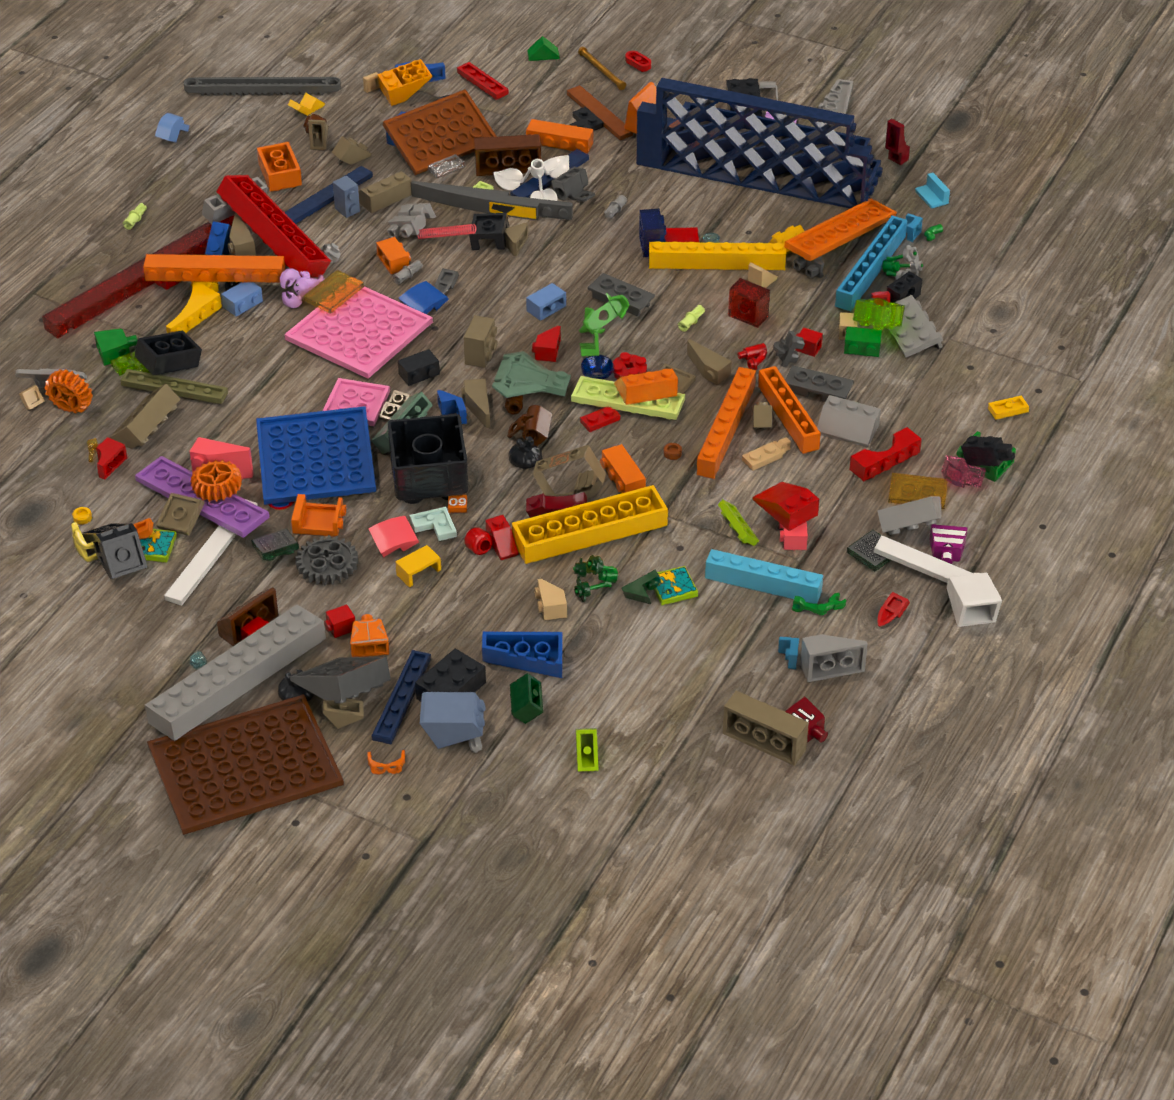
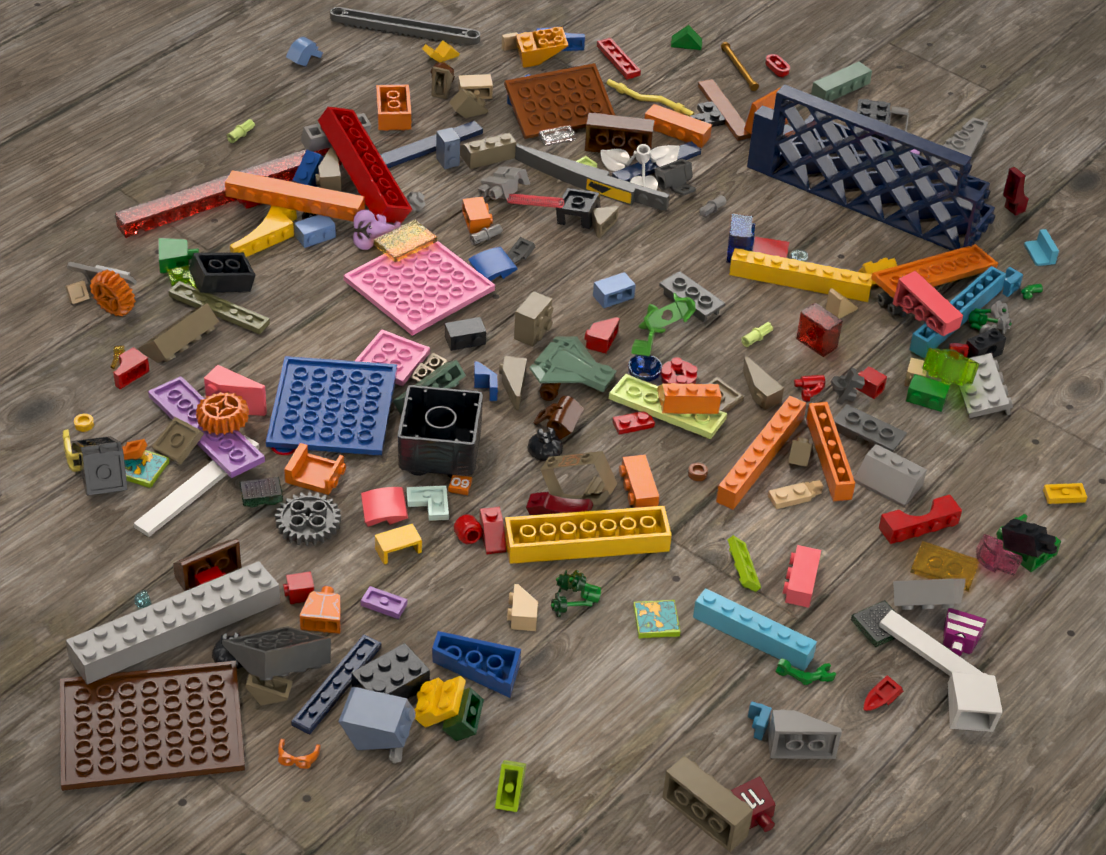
camera: 10 degrees right, 0 degrees up
dark green slope [621,569,661,604] -> none
red slope [752,482,819,531] -> none
none -> medium lavender plate [361,586,407,619]
none -> yellow plate [414,676,466,728]
none -> tan brick [458,74,493,99]
none -> light yellow bar [606,79,695,116]
none -> sand green brick [811,62,872,102]
none -> coral wedge [893,271,963,336]

